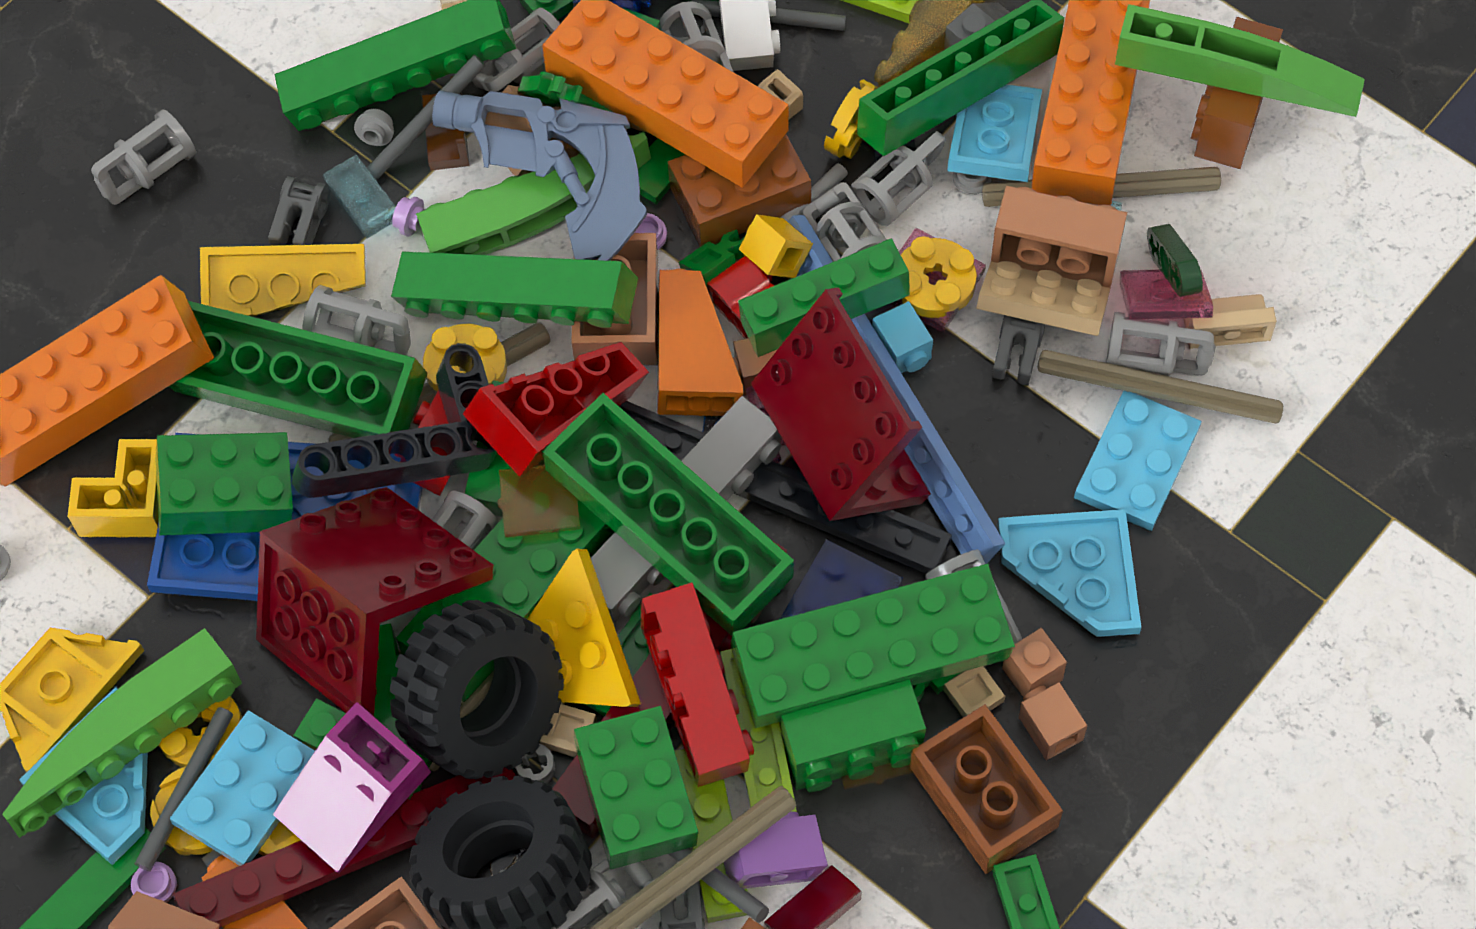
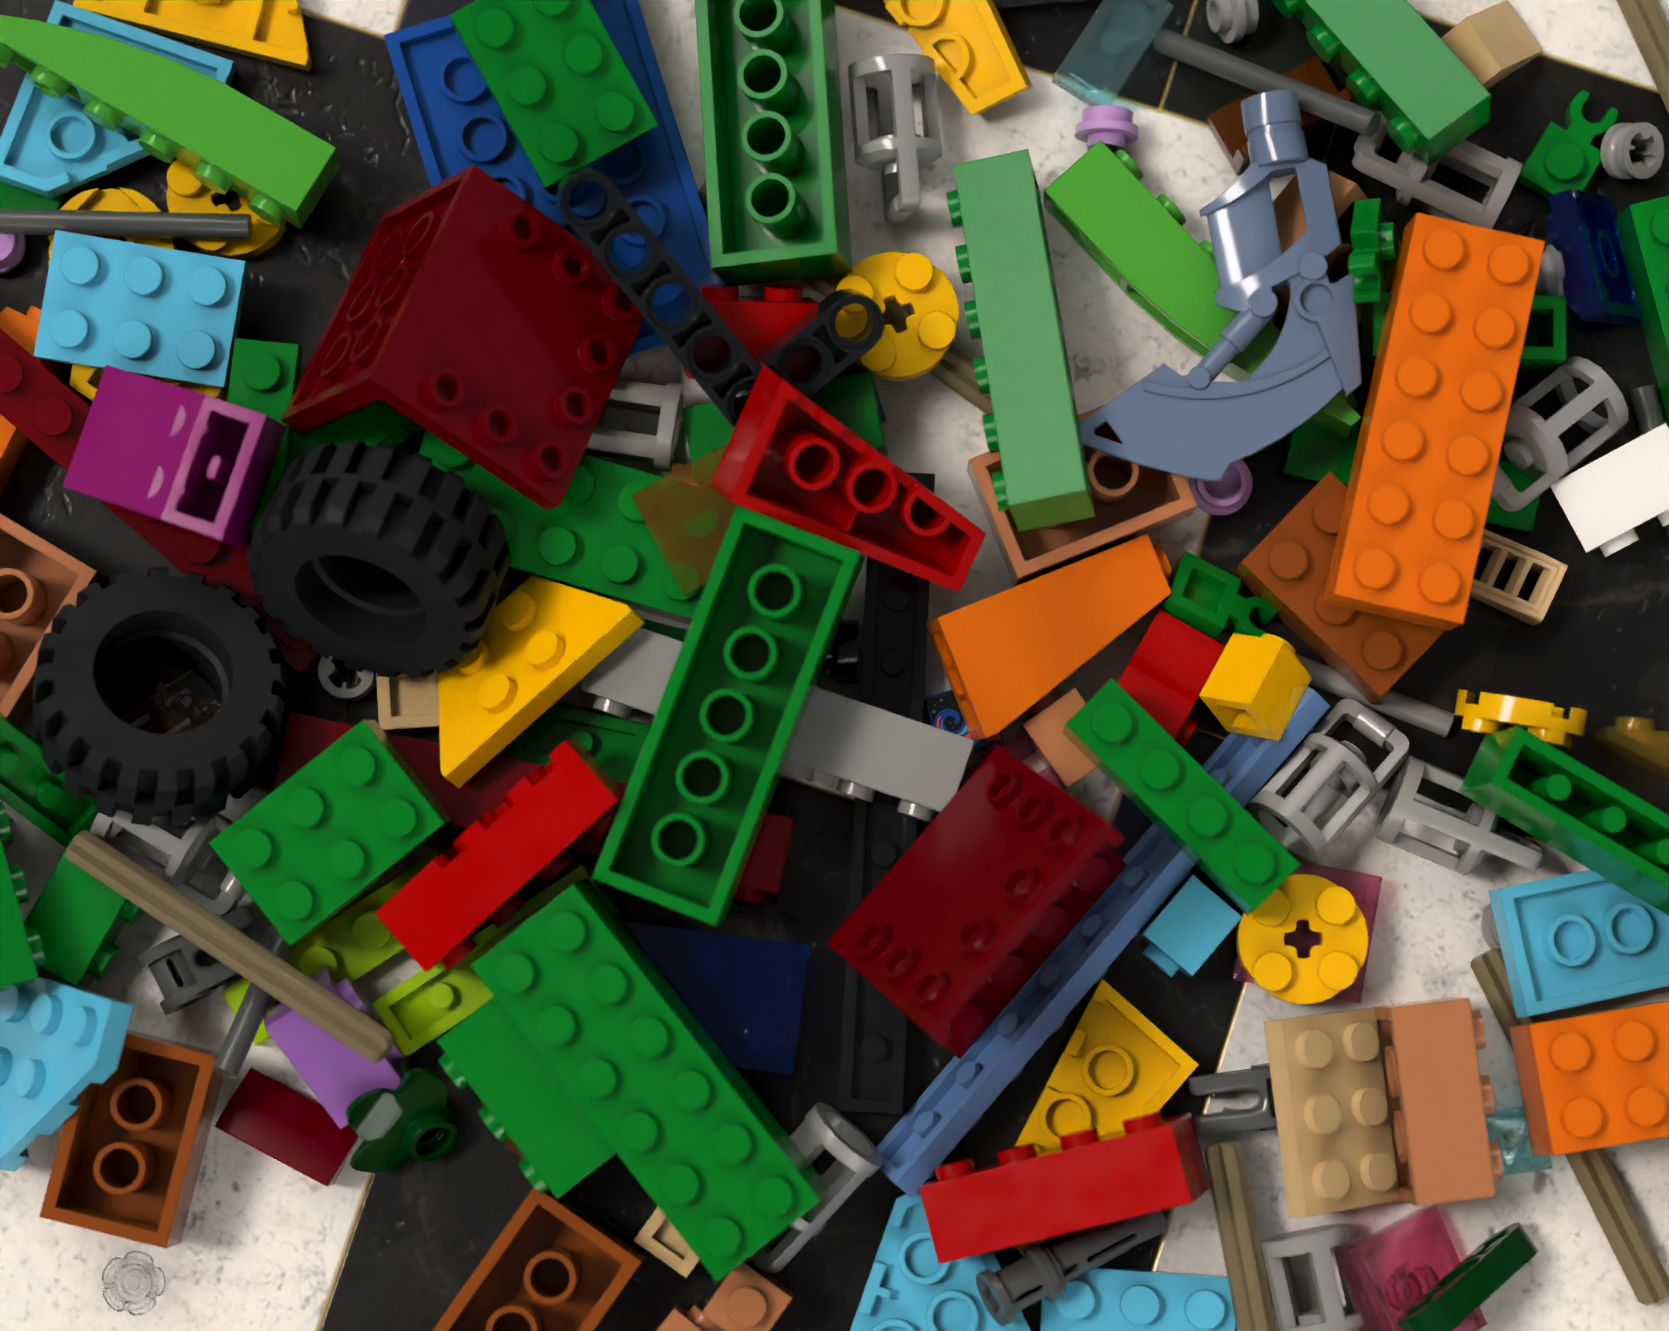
camera: 70 degrees right, 20 degrees up
none -> dark green plate [346,1068,458,1173]
none -> red wedge [919,1111,1211,1264]
none -> dark grey pin [976,1210,1167,1327]
none -> yellow wing [1013,979,1199,1255]

